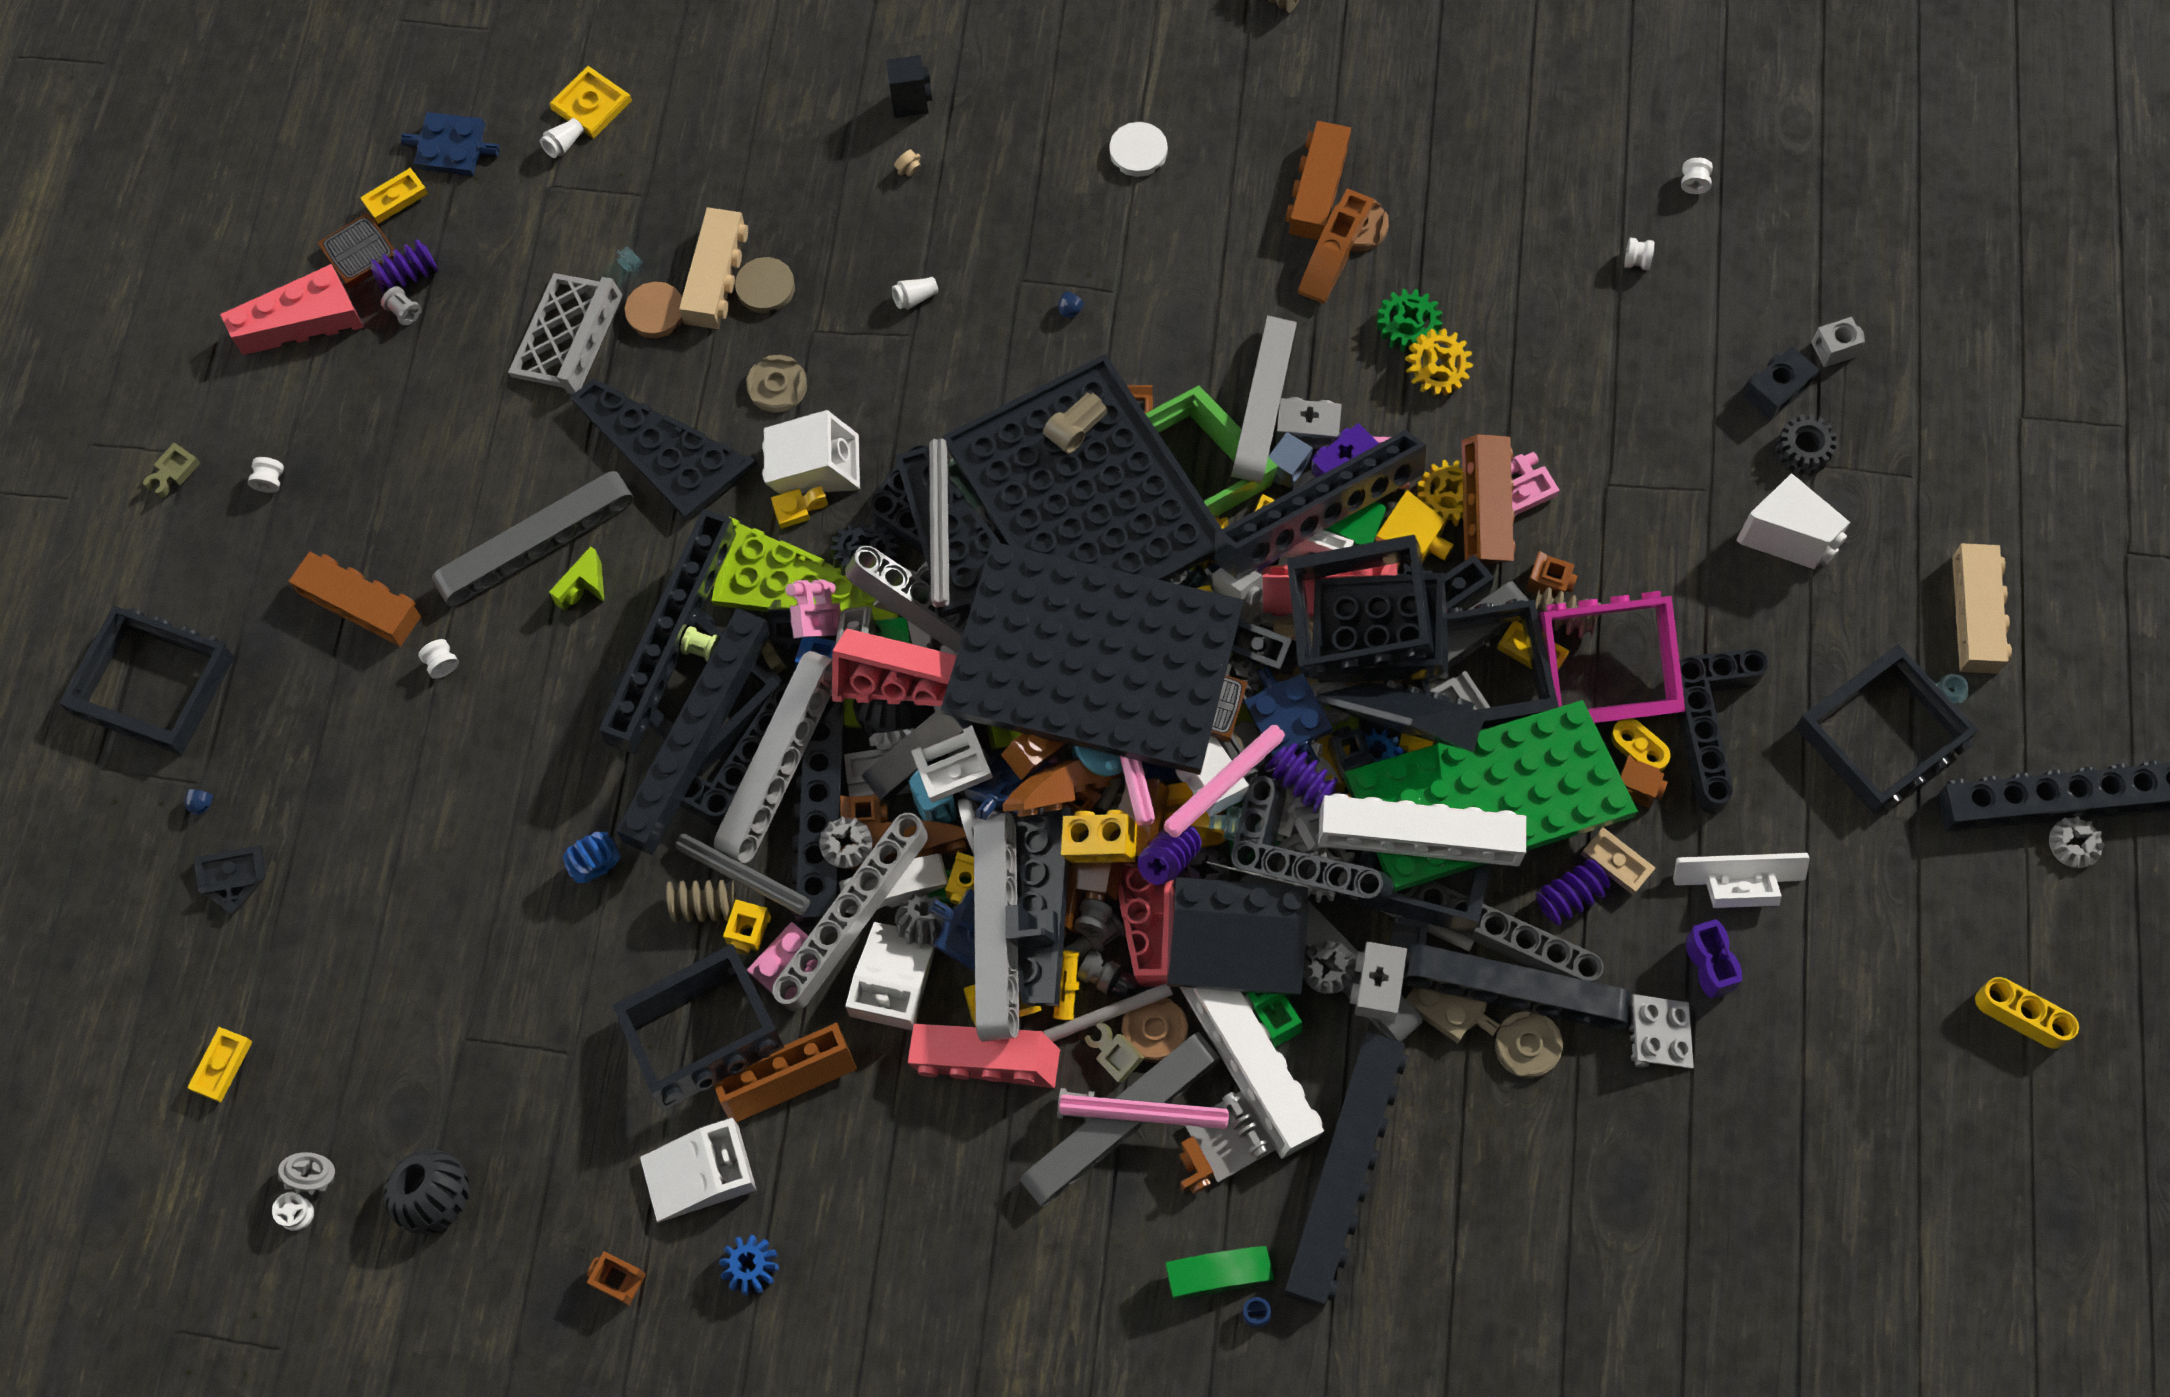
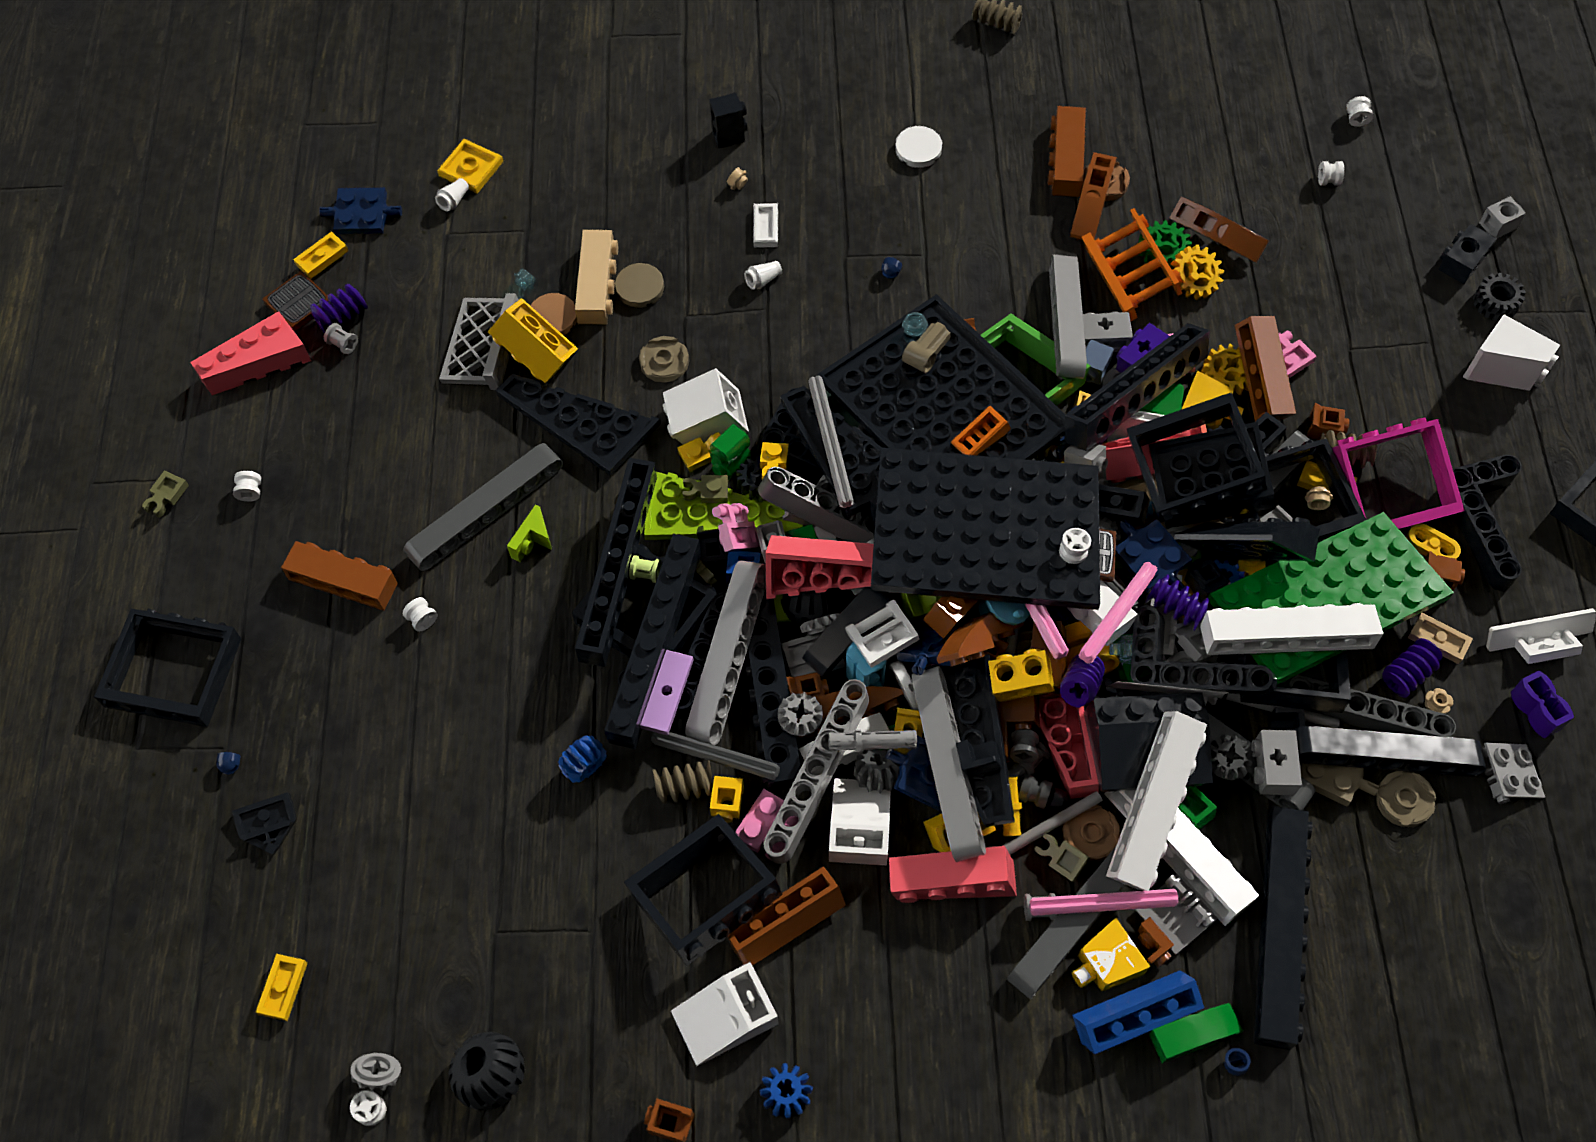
camera: 10 degrees left, 5 degrees down
none -> yellow slope [488,298,578,383]
none -> lavender tile [640,650,694,735]
none -> olive plate [683,475,728,503]
none -> green brick [710,424,751,481]
none -> white tile [754,203,778,247]
none -> yellow plate [760,442,788,480]
none -> light grey pin [828,729,917,753]
none -> clear light blue plate [902,312,928,336]
none -> orange slope [951,406,1011,456]
none -> white wheel [1059,528,1091,564]
none -> yellow torso [1072,918,1150,991]
none -> blue brick [1072,970,1204,1054]
none -> orange fence [1082,208,1183,322]
none -> white brick [1106,711,1207,891]
none -> dark orange slope [1169,196,1269,263]
none -> tan plate [1305,486,1333,510]
none -> tan plate [1425,688,1453,714]

